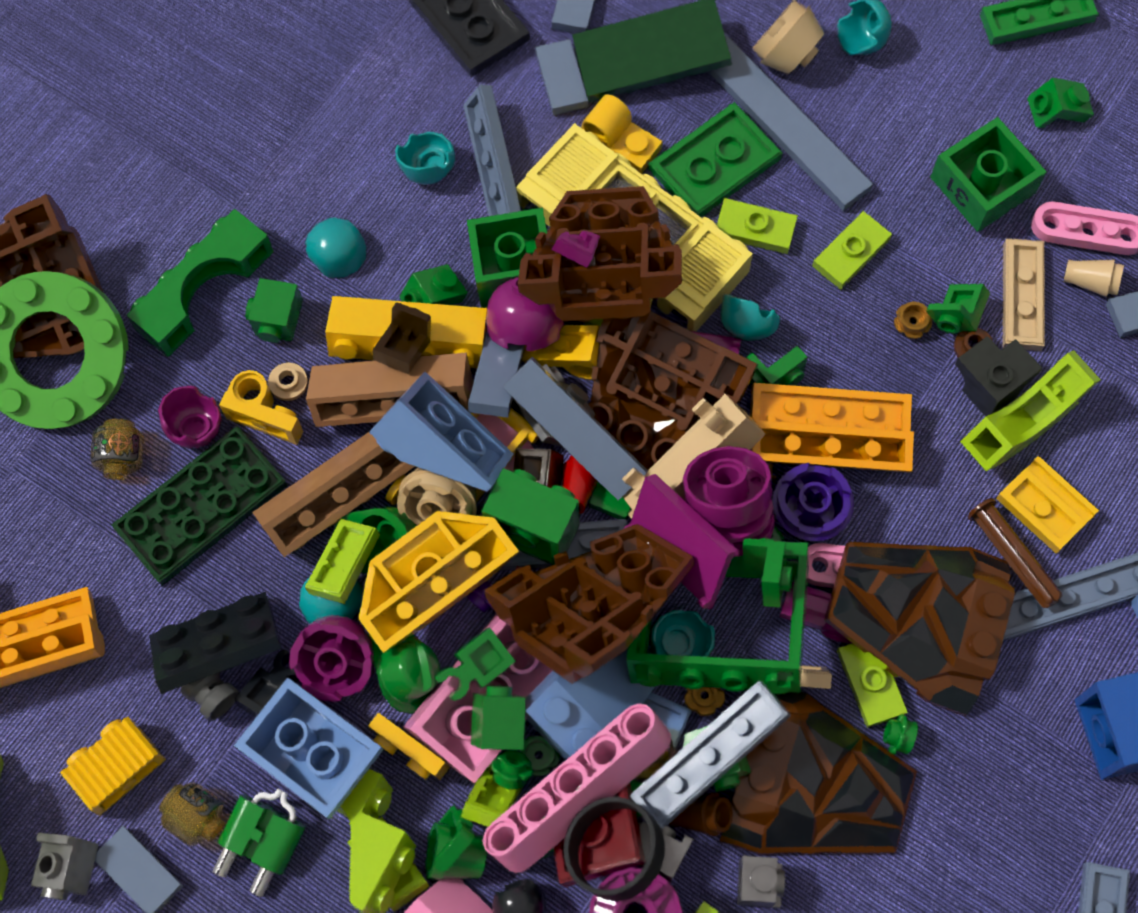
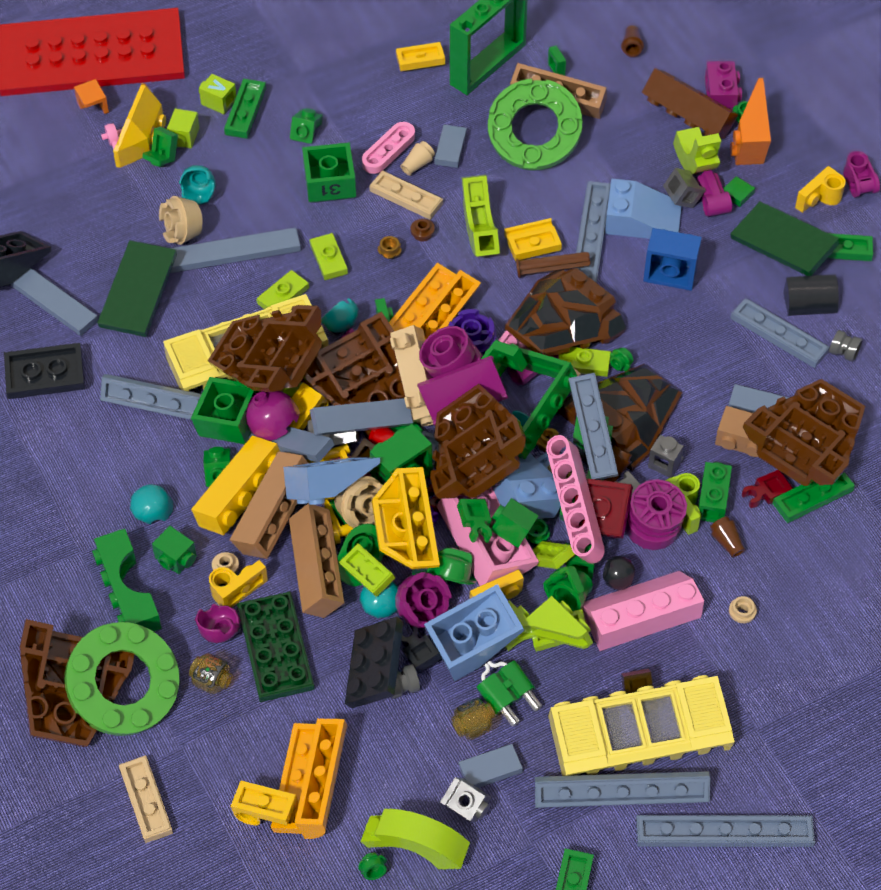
camera: 65 degrees left, 15 degrees down
yellow brick [61,717,166,816] -> none
dark brown bracket [373,302,431,374] -> none
teal hair [395,131,456,185] -> none
green plate [491,750,533,790] -> none
sand blue tile [535,39,588,115] -> none
magenta tile [551,230,600,268] -> none
black tyre [564,797,665,901] -> none
yellow plate [581,94,663,174] -> none
green tile [648,102,782,217] -> none
green bracket [926,284,990,334] -> none
pearl dark grey brick [955,336,1042,416] -> none

